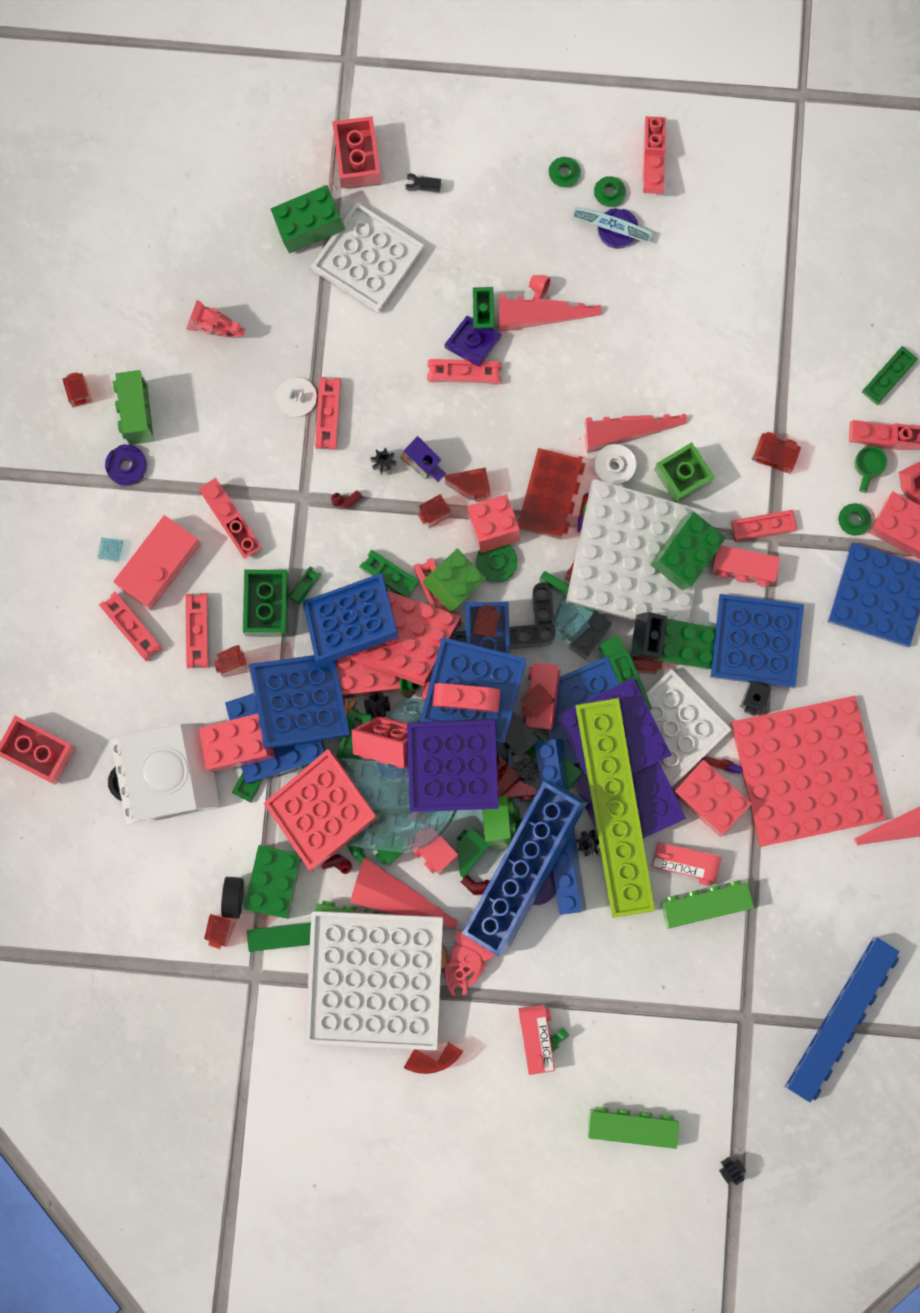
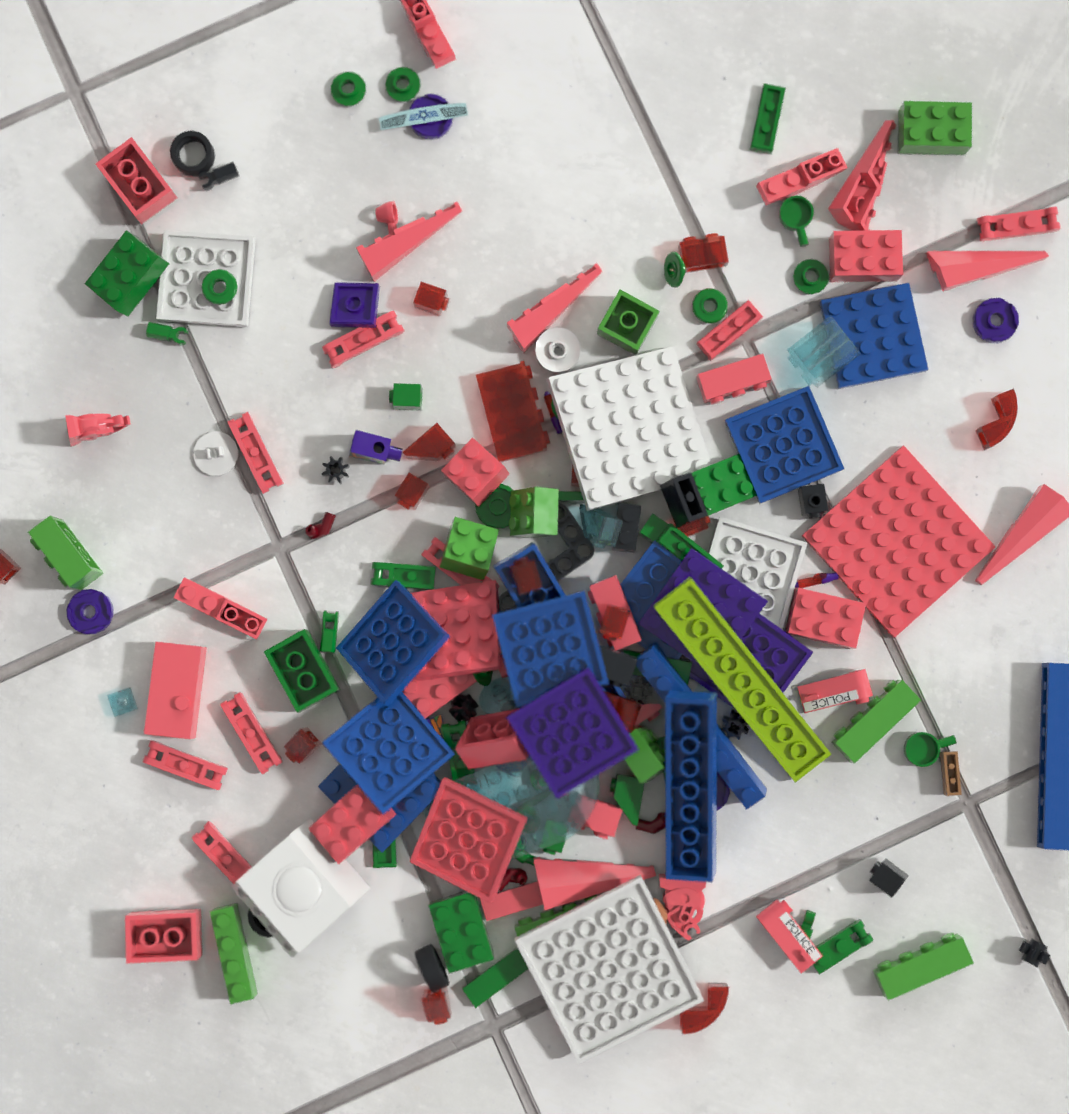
camera: 30 degrees left, 5 degrees up
coral brick [432,683,501,713] -> none
green slope [473,287,494,329] -> none
green brick [650,511,726,590] -> none
none -> green bar [146,322,188,345]
none -> black tyre [170,130,215,177]
none -> coral plate [191,821,252,884]
none -> green piece [201,269,238,305]
none -> bright green brick [210,903,258,1005]
none -> green brick [389,383,422,410]
none -> clear red brick [413,282,450,316]
none -> coral tile [480,881,543,921]
none -> bright green brick [509,487,559,538]
none -> green piece [664,252,686,288]
none -> green piece [692,288,728,323]
none -> clear light blue brick [787,316,861,388]
none -> green plate [813,919,874,975]
none -> black brick [869,859,909,898]
none -> green piece [904,732,957,767]
none -> medium nougat piece [940,751,962,796]

